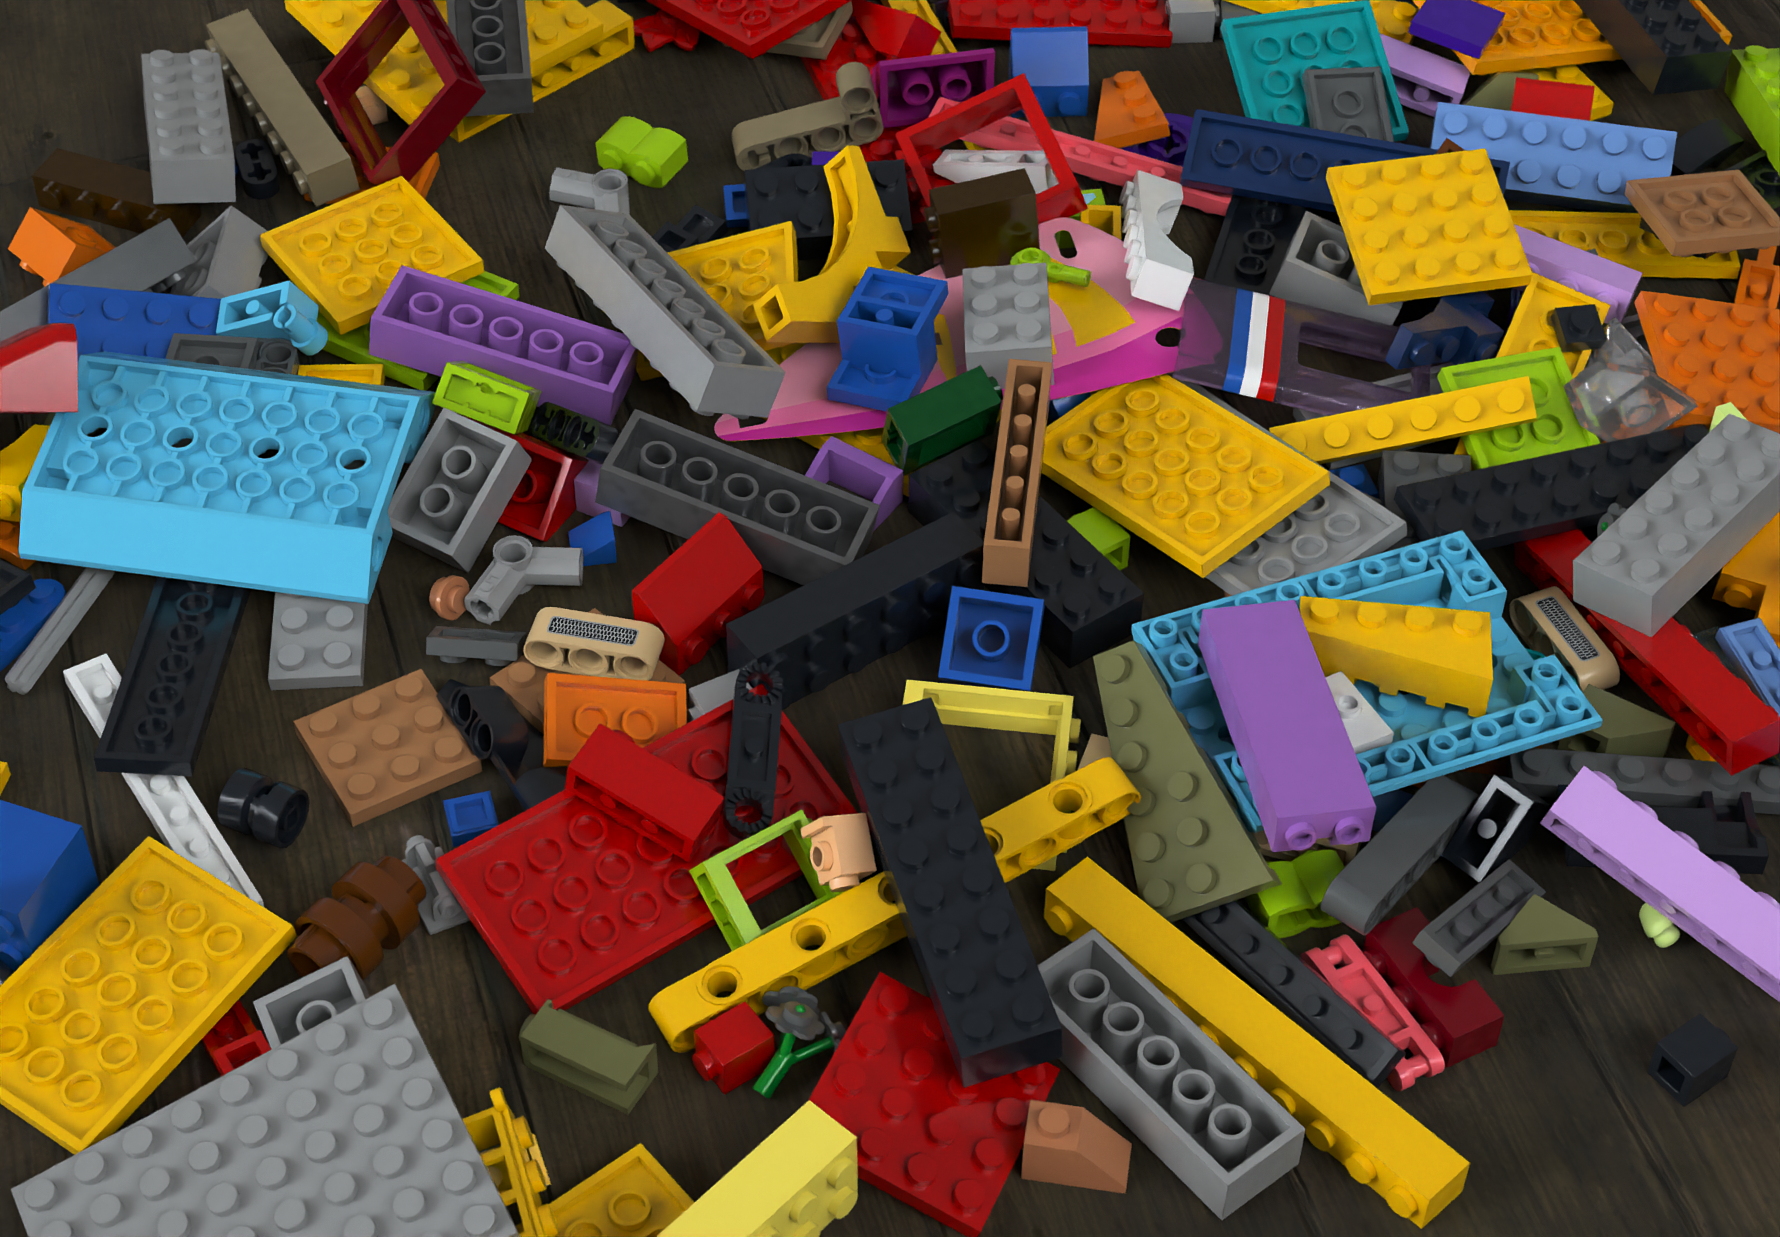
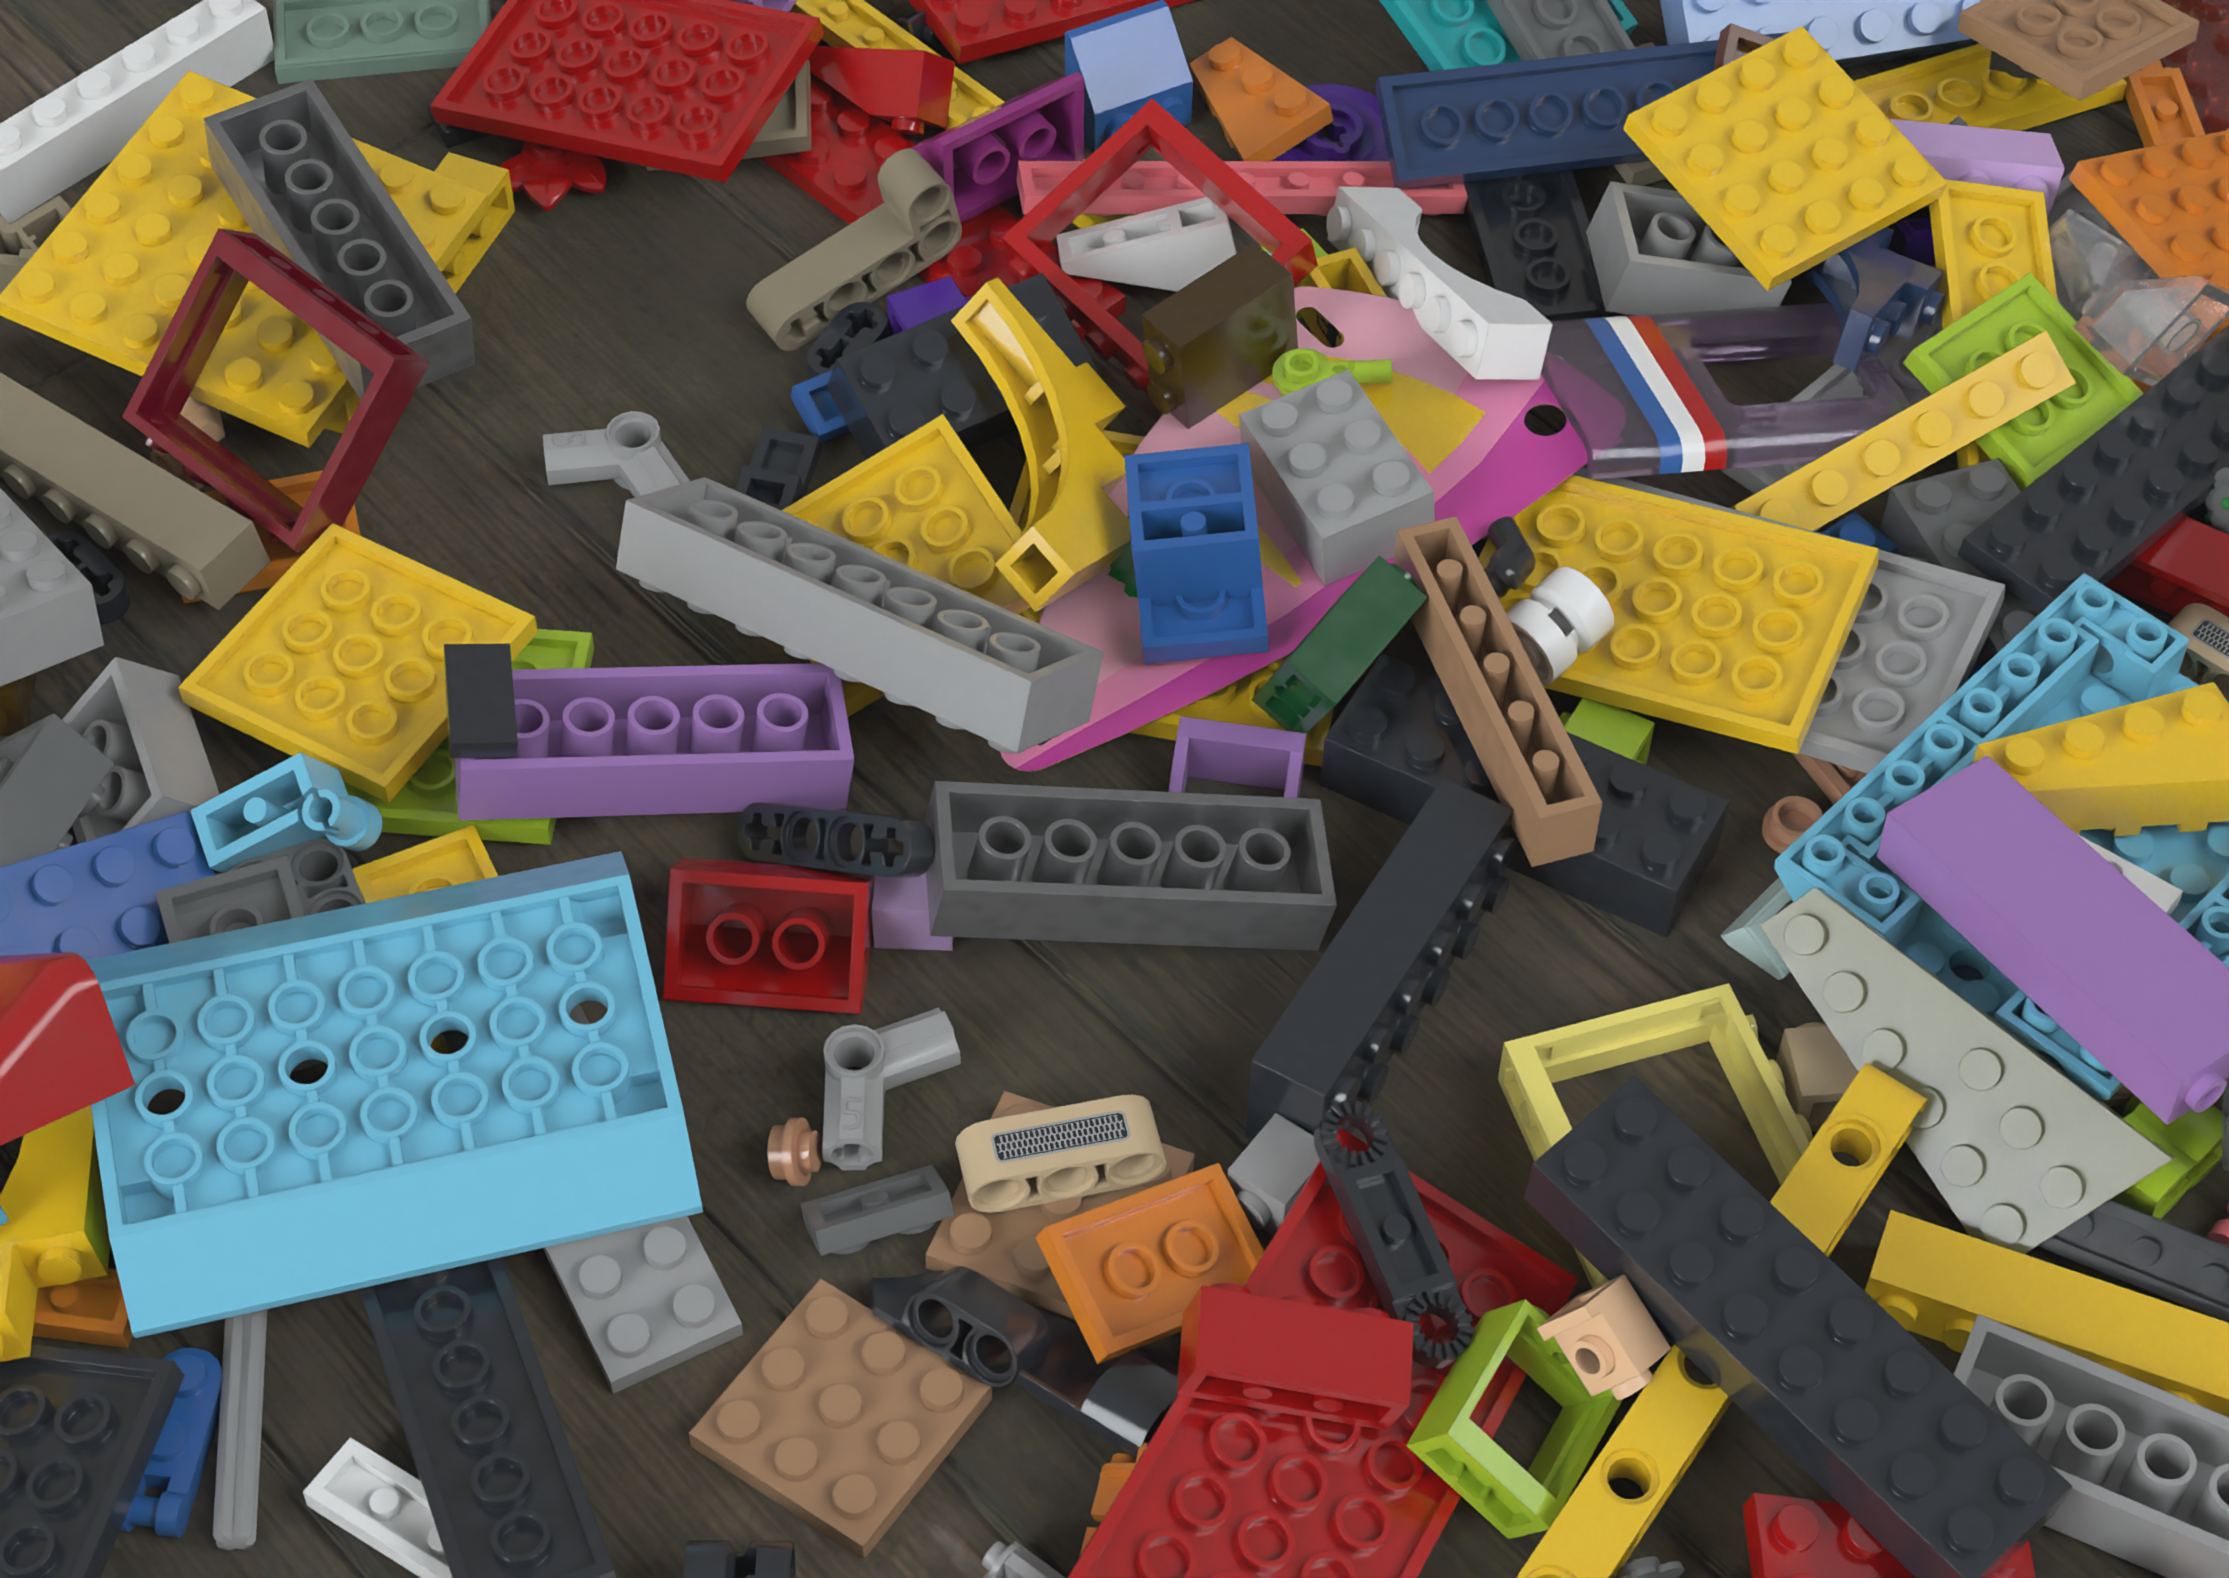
camera: 25 degrees left, 5 degrees up
light grey brick [388,407,532,573] -> none
lime window [432,361,542,435] -> none
blue tile [443,791,499,847] -> none
blue slope [568,511,617,566] -> none
lime brick [595,116,688,188] -> none
red slope [632,512,765,676] -> none
blue brick [938,586,1045,692] -> none
black plate [1550,304,1606,352] -> none
none -> black tile [444,643,518,758]
none -> black arm [1484,516,1536,598]
none -> white wheel [1506,566,1614,686]

